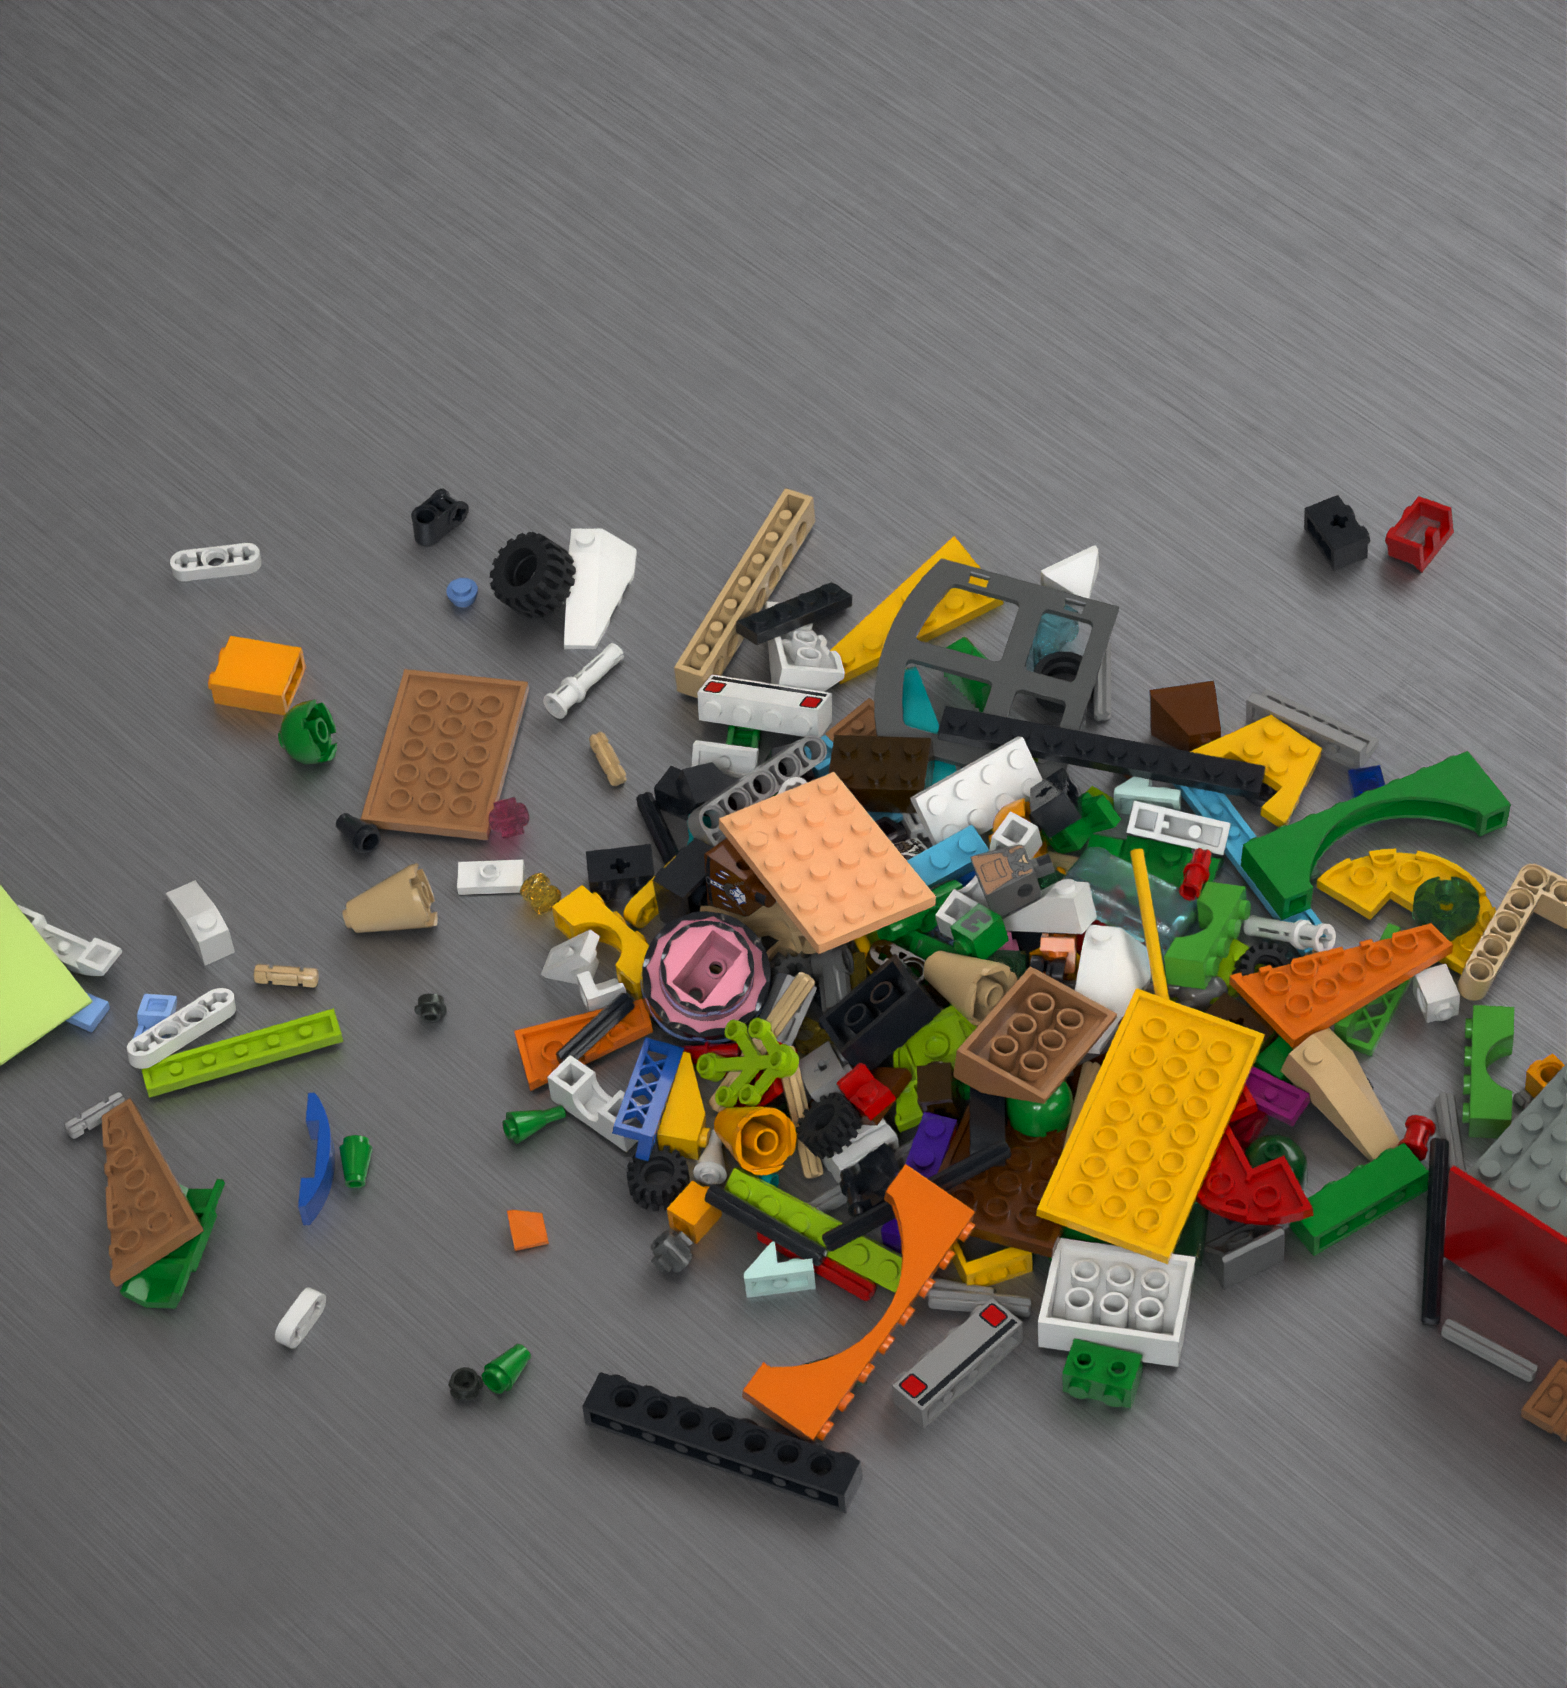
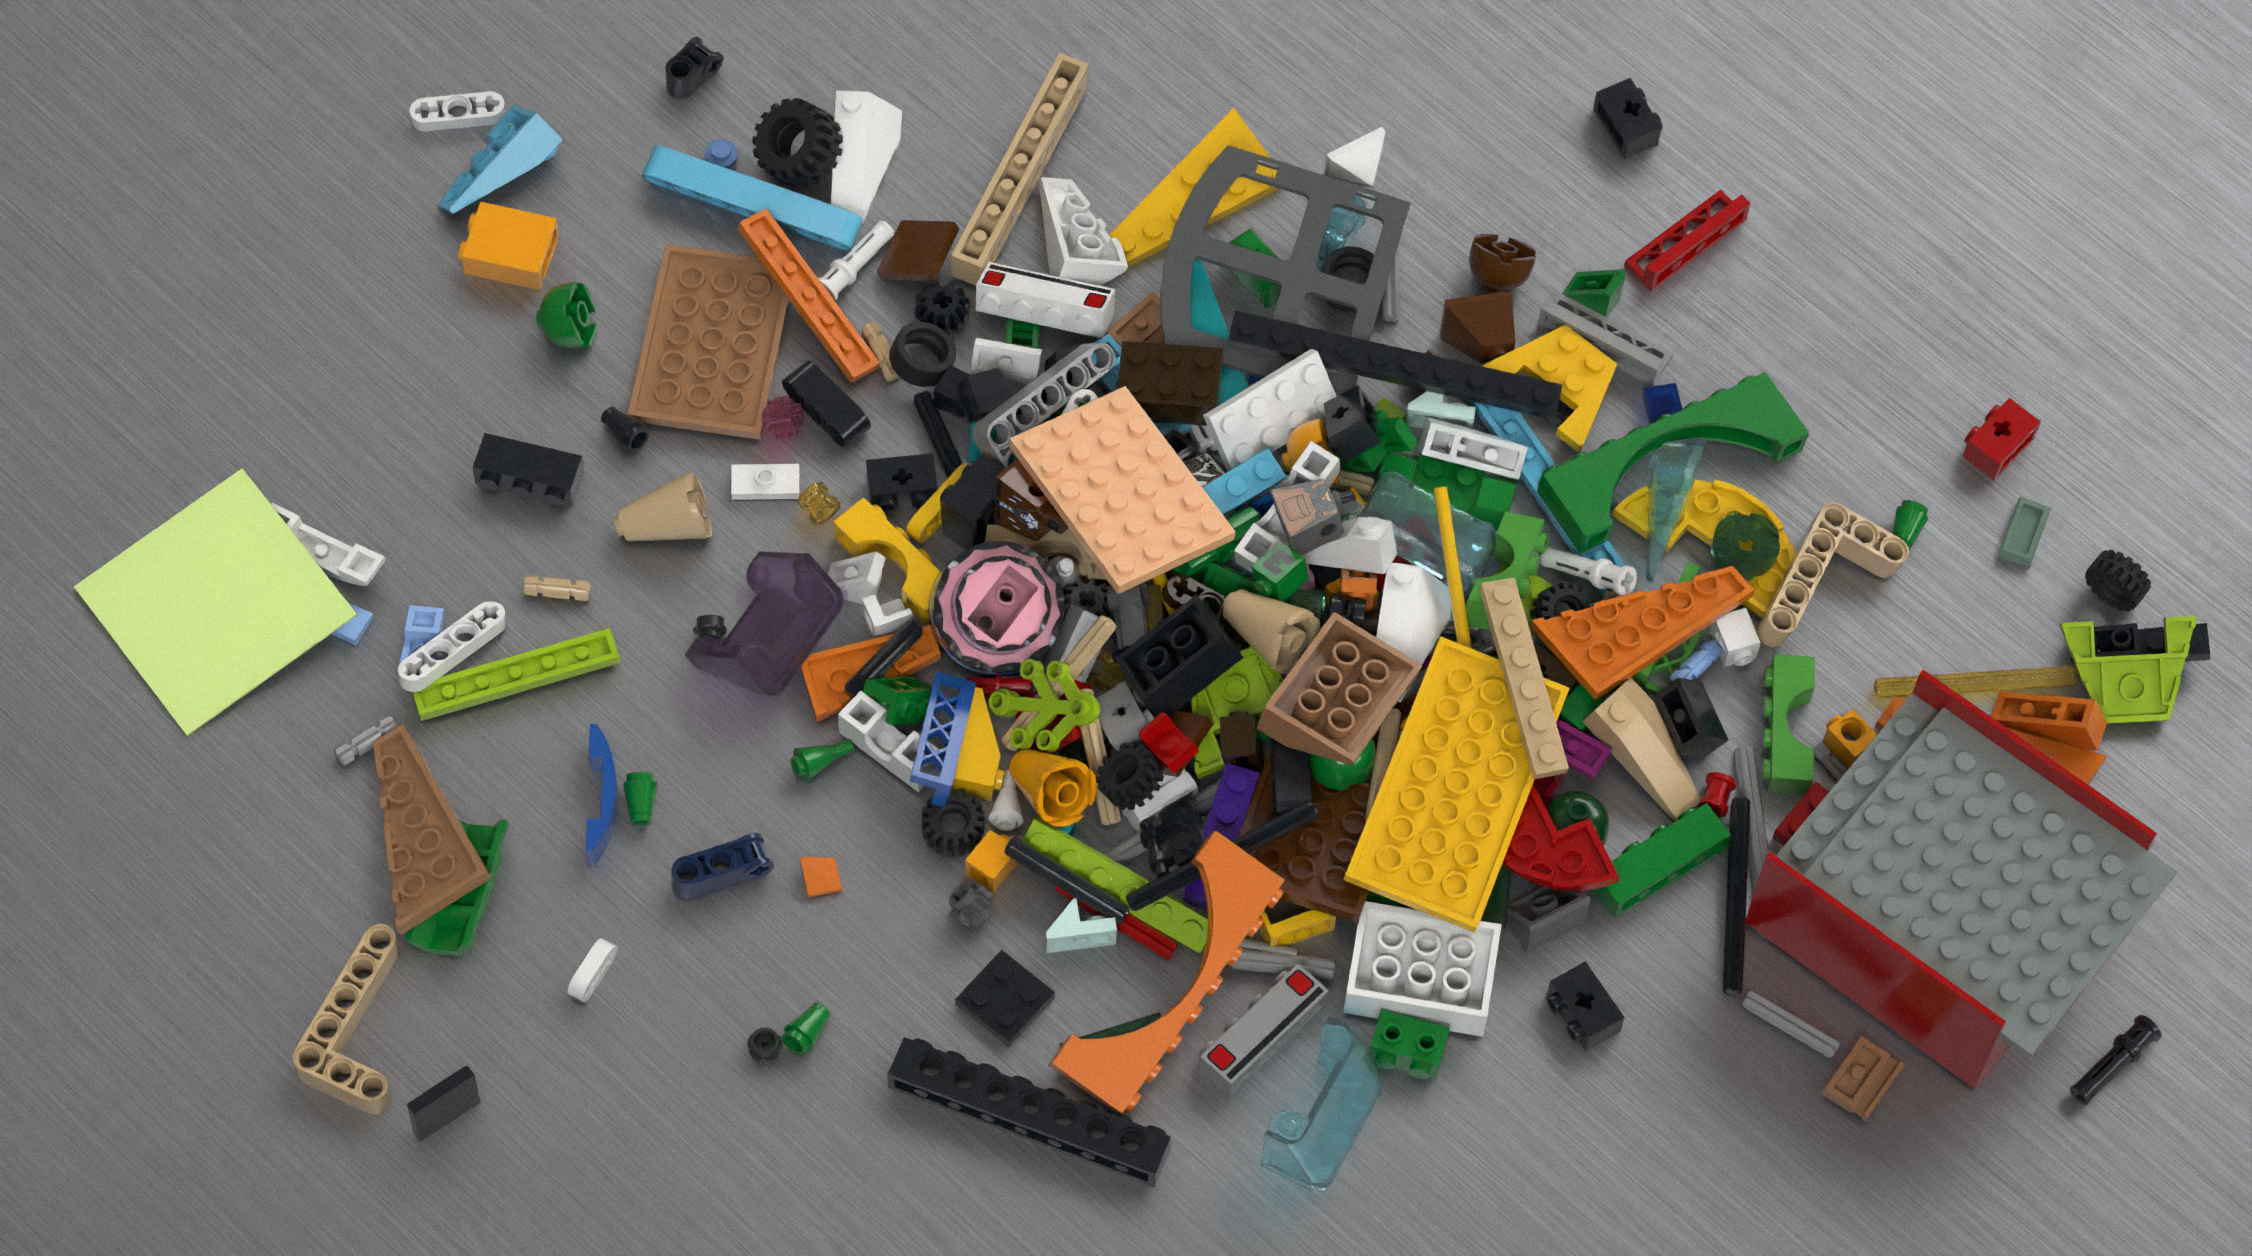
camera: 10 degrees left, 10 degrees up
white slope [166,880,235,966] -> none
black plate [736,582,853,645] -> none
red axle [1179,848,1212,901] -> none
red window [1385,496,1454,573] -> none
none -> tan beam [293,924,399,1115]
none -> black tile [407,1066,481,1142]
none -> medium azure wedge [438,105,563,214]
none -> black brick [473,433,584,506]
none -> medium azure beam [642,145,863,251]
none -> dark blue piece [671,833,774,899]
none -> clear purple windscreen [685,551,844,696]
none -> orange plate [737,208,880,383]
none -> black beam [782,360,871,448]
none -> green bracket [863,675,937,726]
none -> reddish brown tile [876,220,960,281]
none -> black tyre [889,322,956,387]
none -> black gear [914,279,970,335]
none -> black plate [955,950,1055,1047]
none -> white cone [1048,556,1079,589]
none -> clear light blue windscreen [1261,1016,1383,1192]
none -> reddish brown cylinder [1469,234,1536,293]
none -> tan plate [1479,577,1569,779]
none -> black brick [1546,961,1625,1051]
none -> green slope [1562,269,1626,318]
none -> red fence [1624,189,1750,291]
none -> clear light blue wedge [1646,437,1707,582]
none -> black brick [1654,678,1729,758]
none -> light blue axle [1669,640,1722,683]

